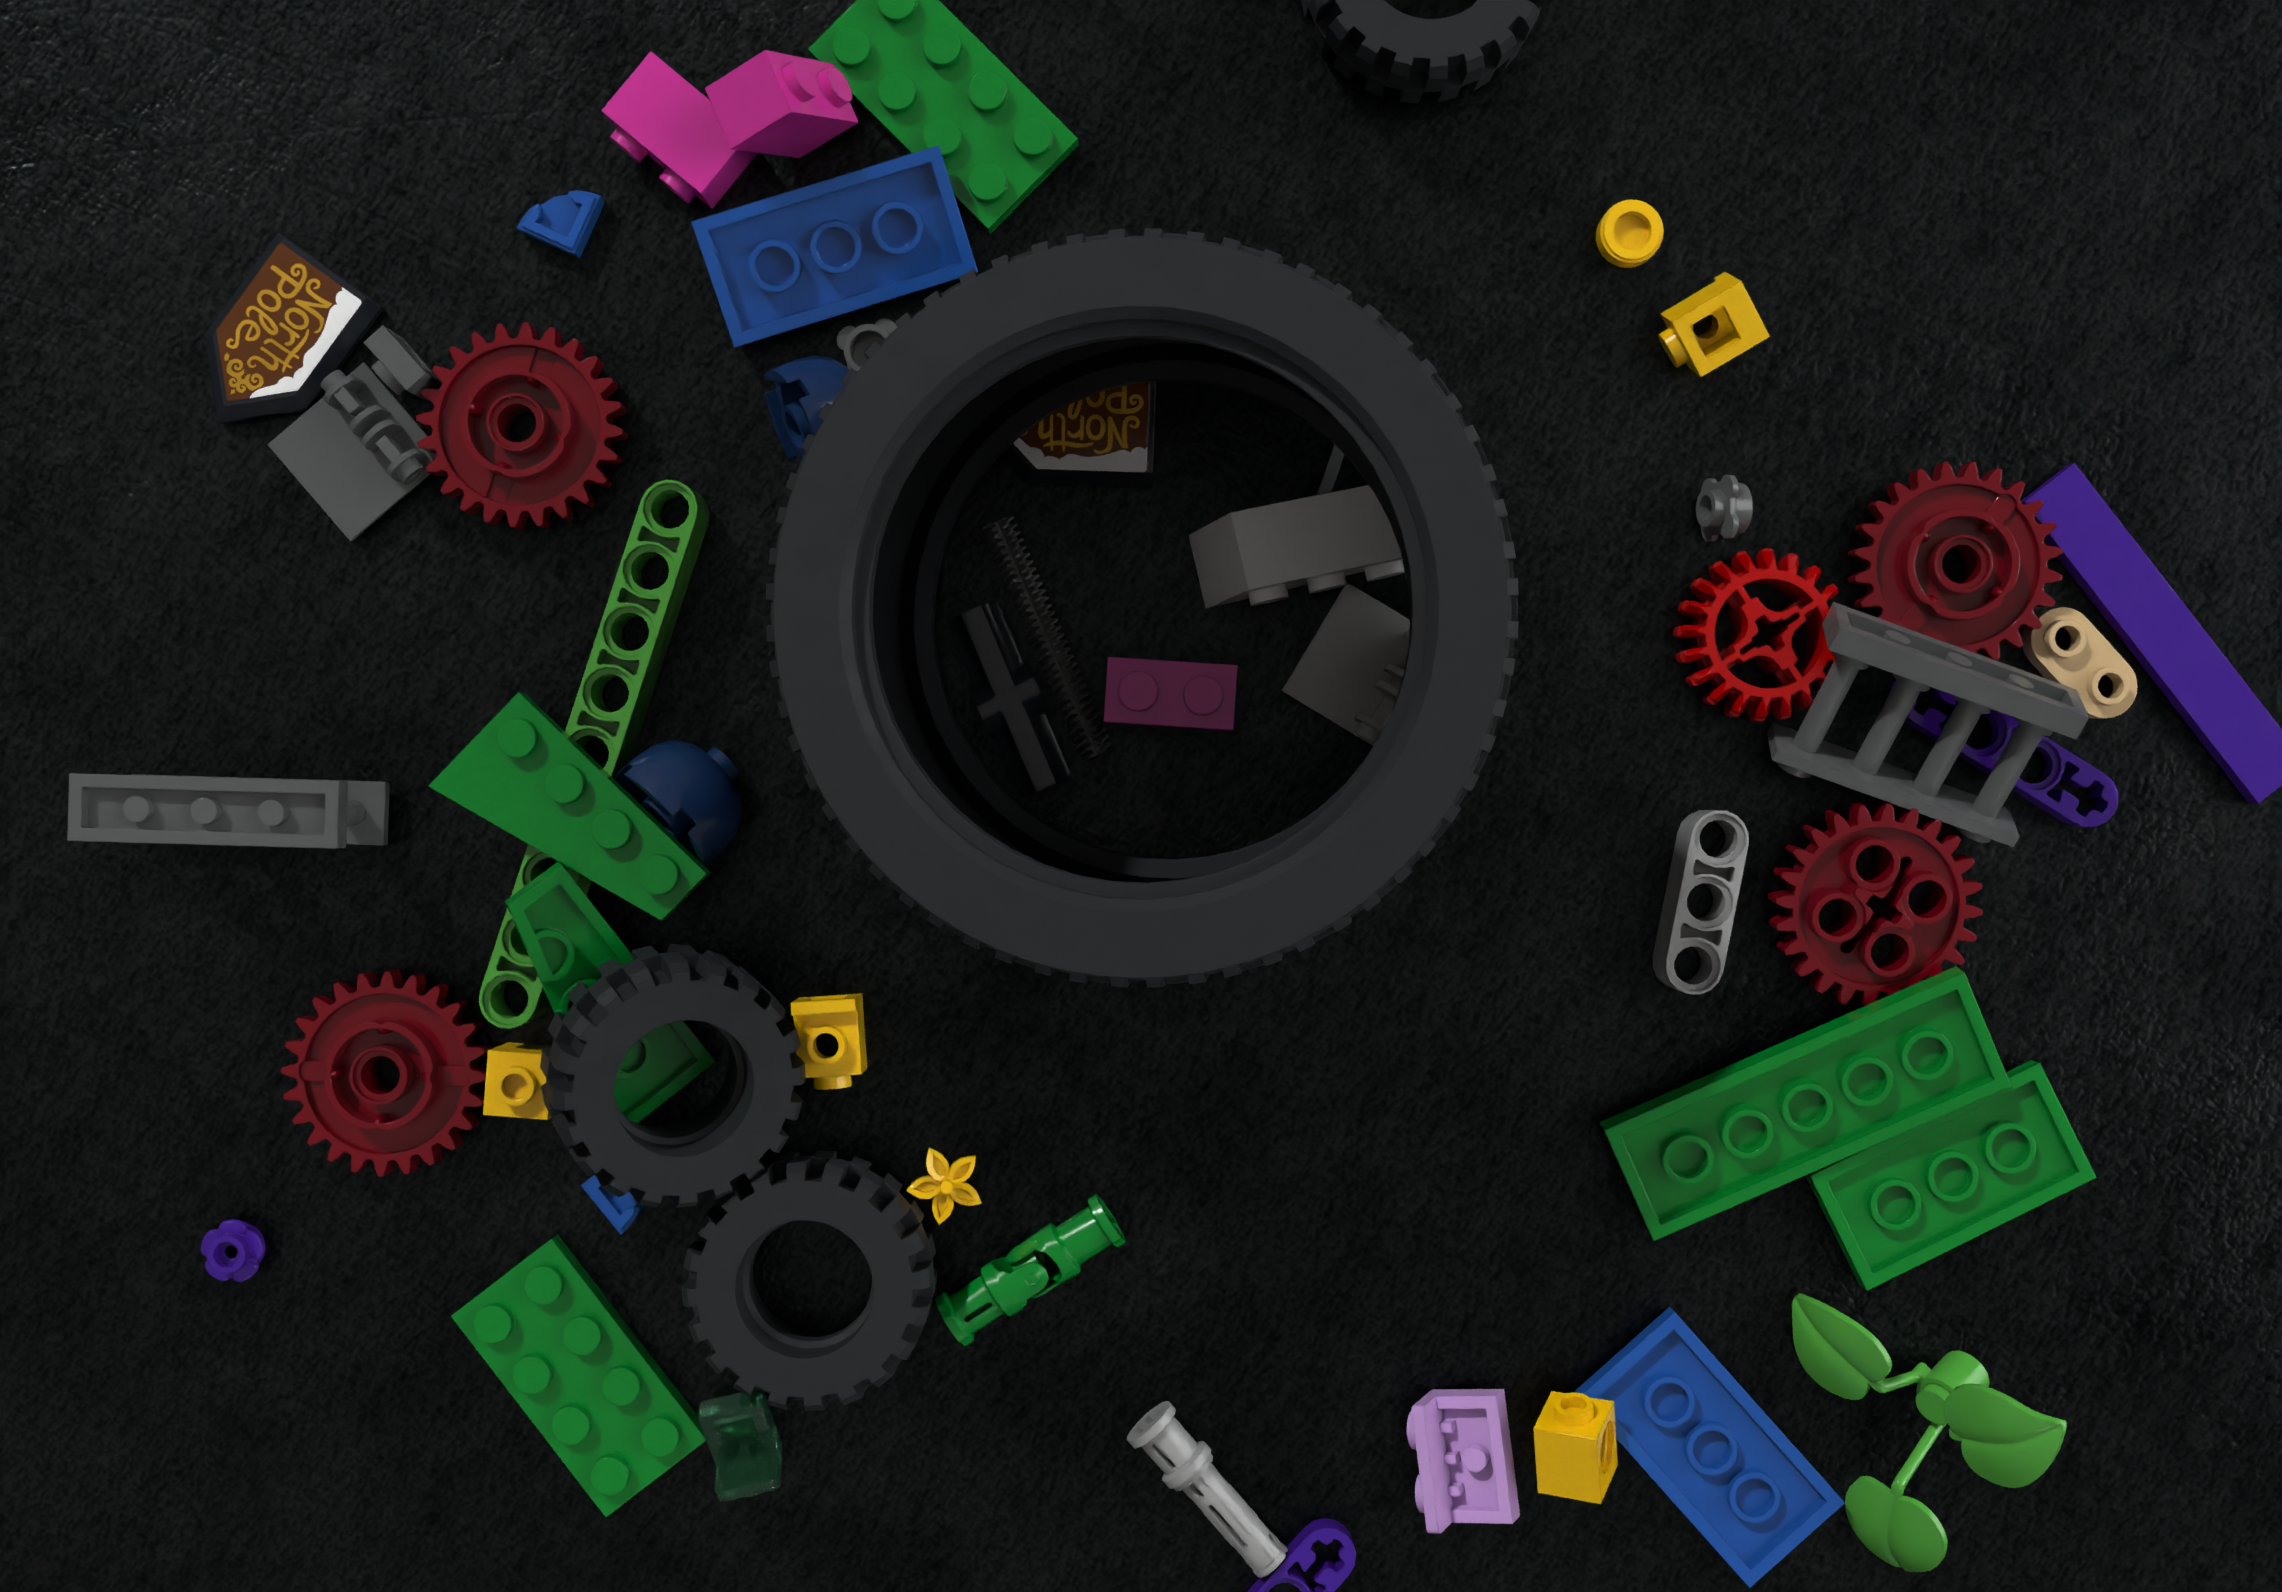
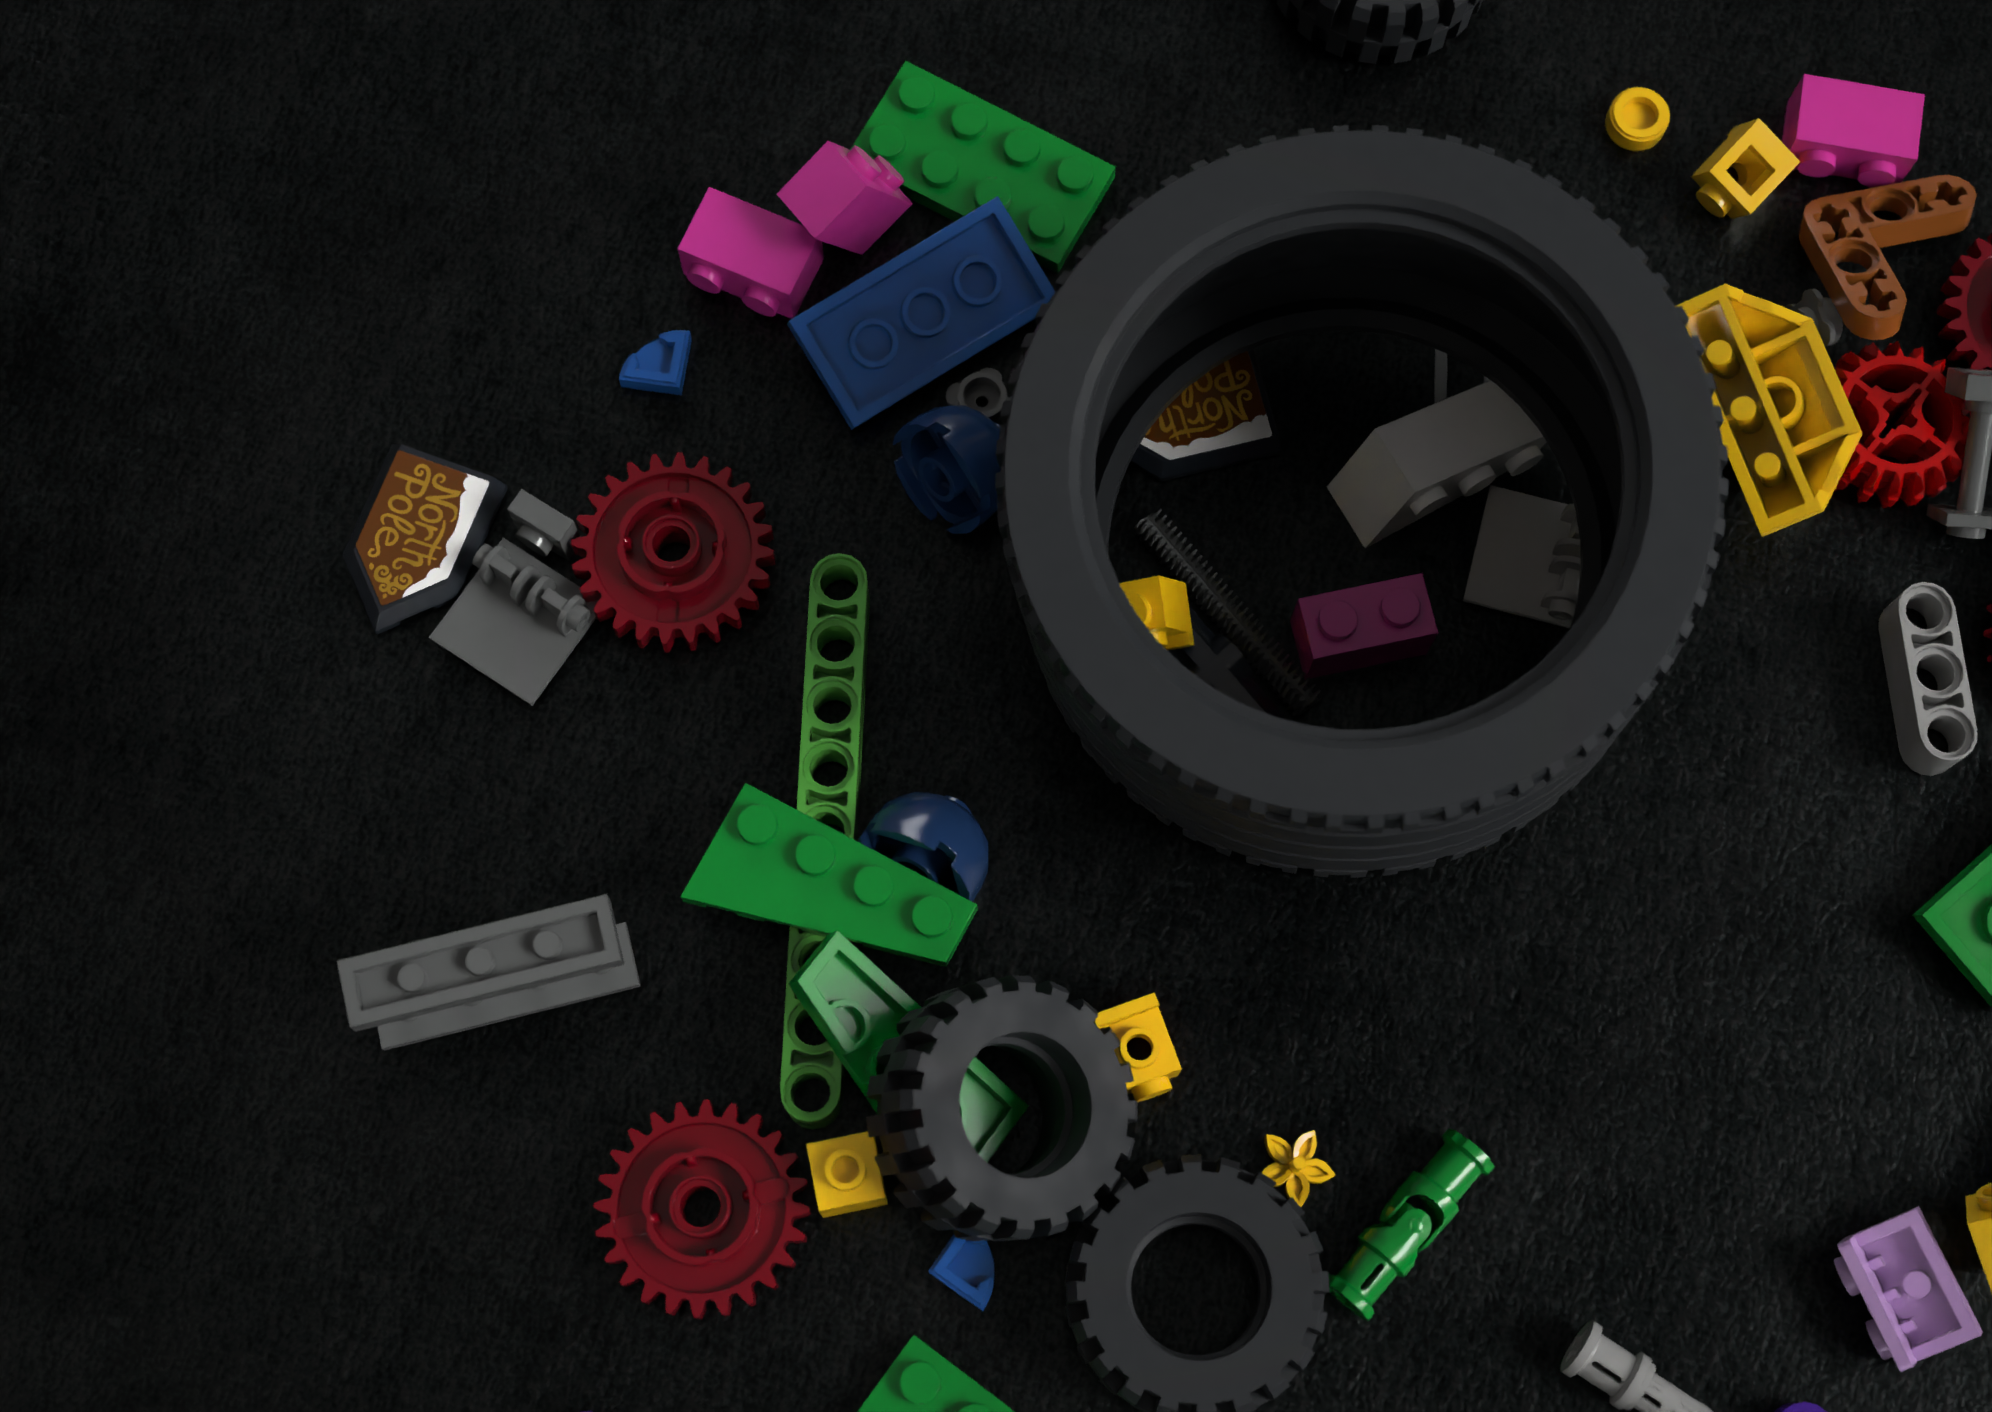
camera: 15 degrees left, 15 degrees down
none -> yellow brick [1119,575,1195,651]
none -> yellow wedge [1675,284,1863,537]
none -> dark pink brick [1782,74,1925,187]
none -> dark orange beam [1799,175,1977,340]

